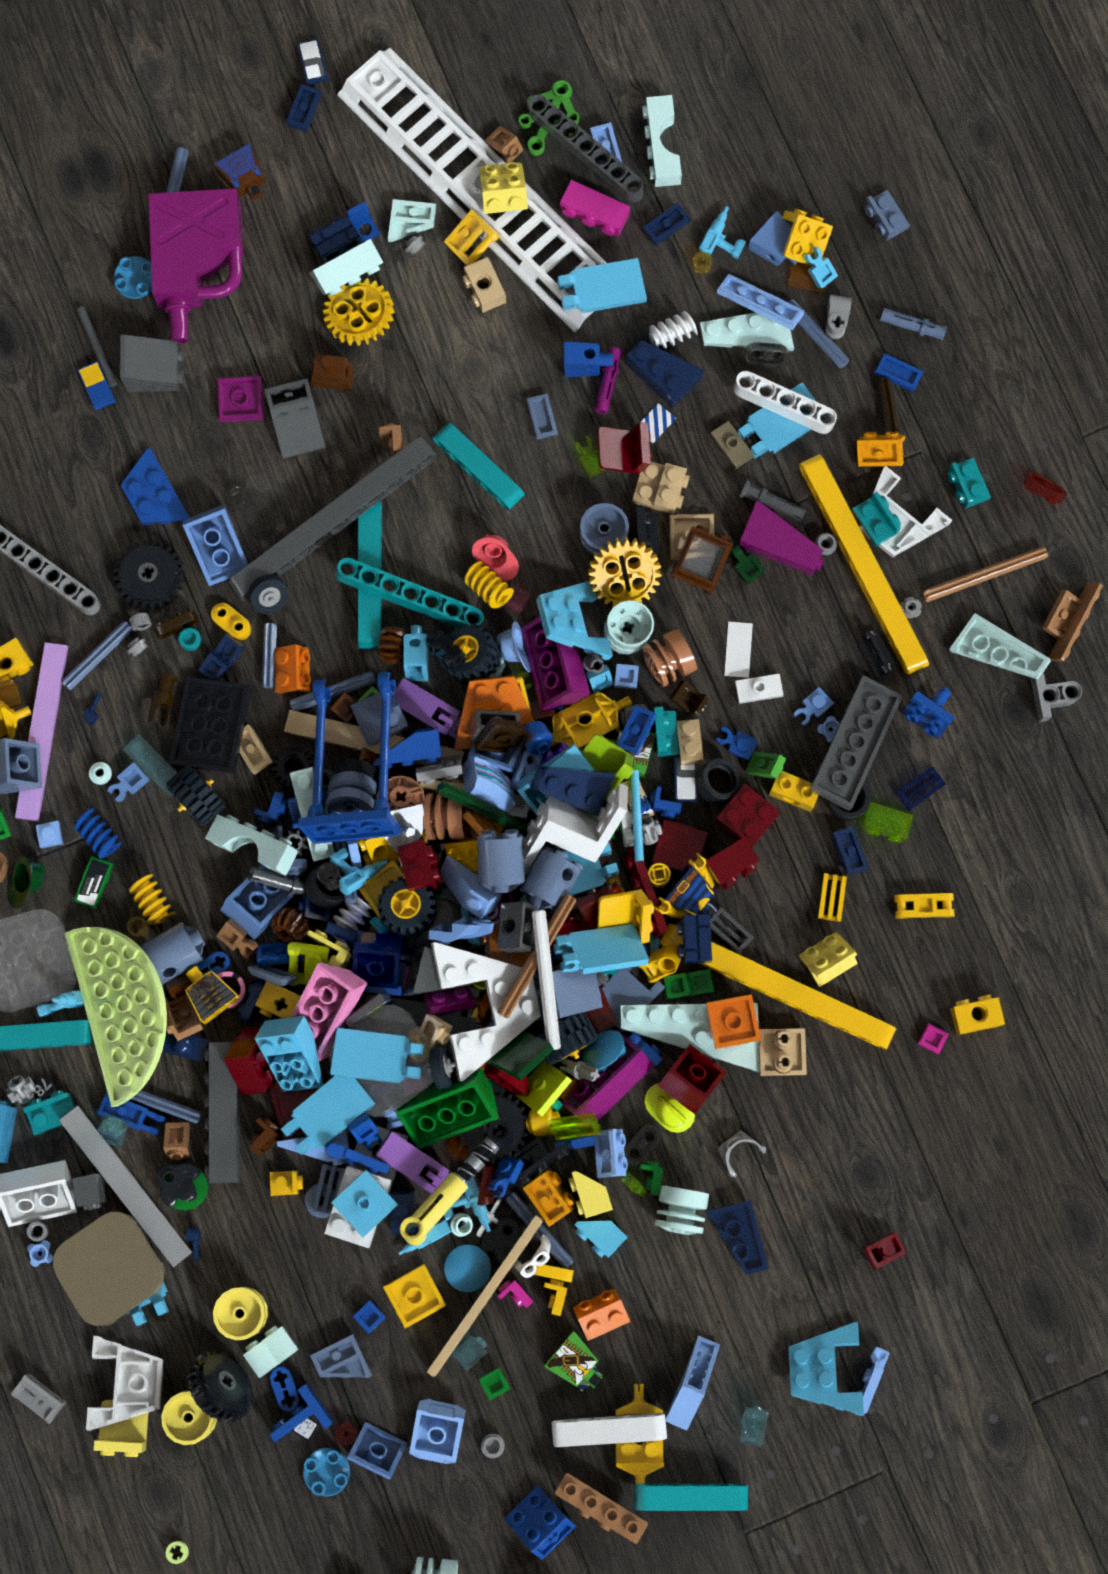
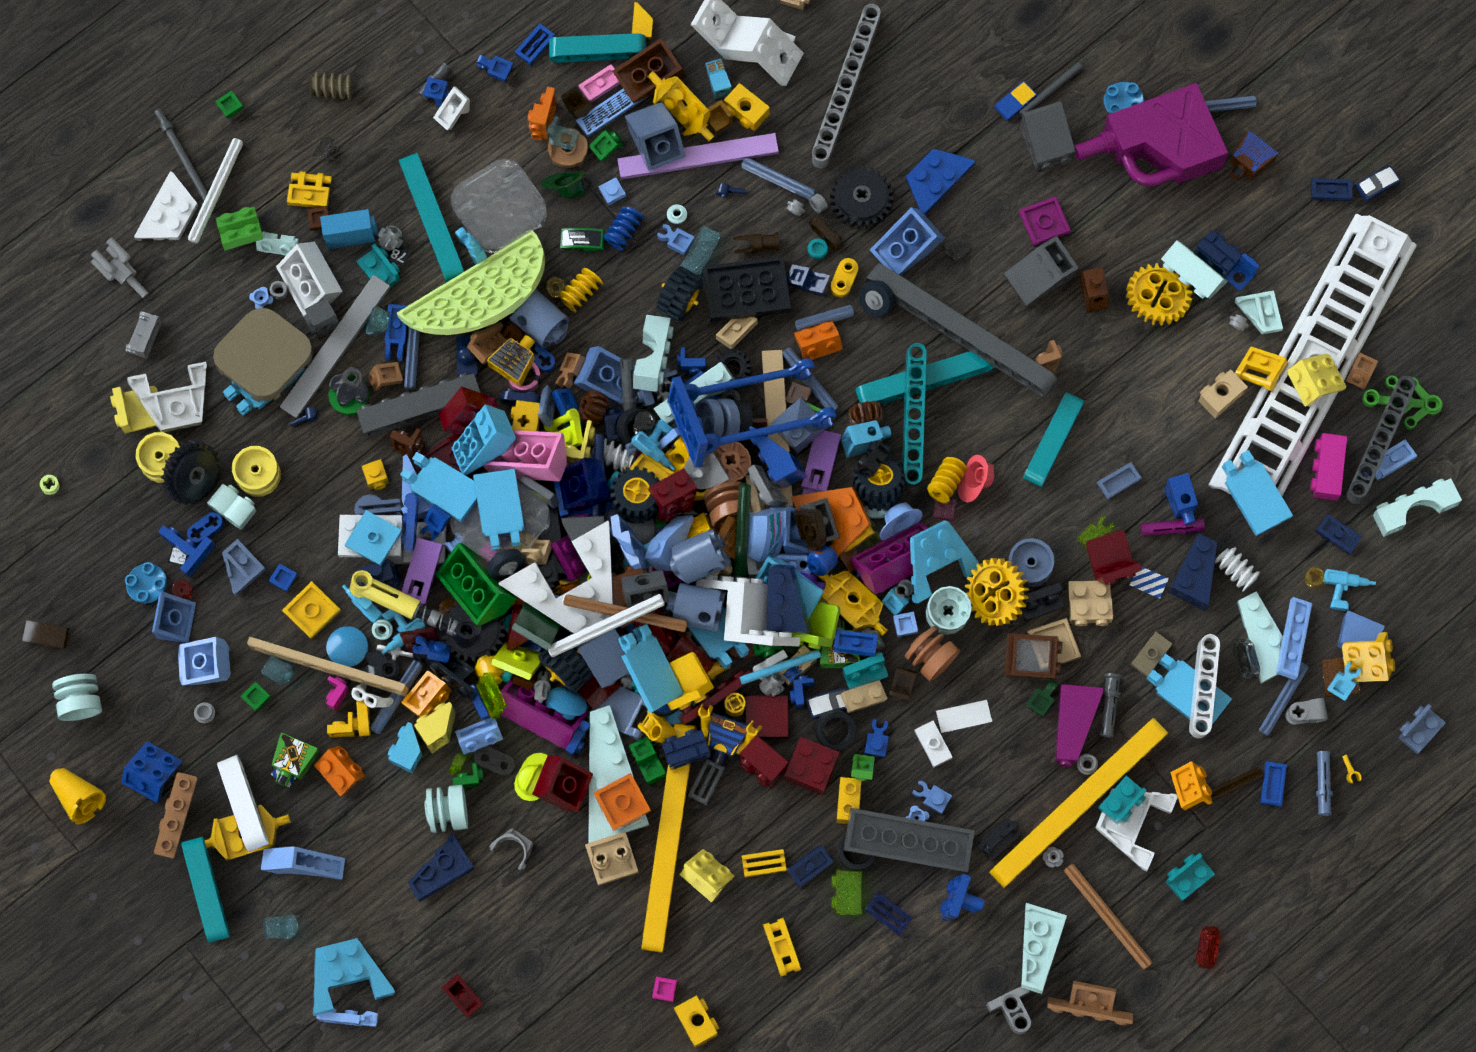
camera: 75 degrees right, 5 degrees down
none -> yellow hand [1342,755,1361,784]

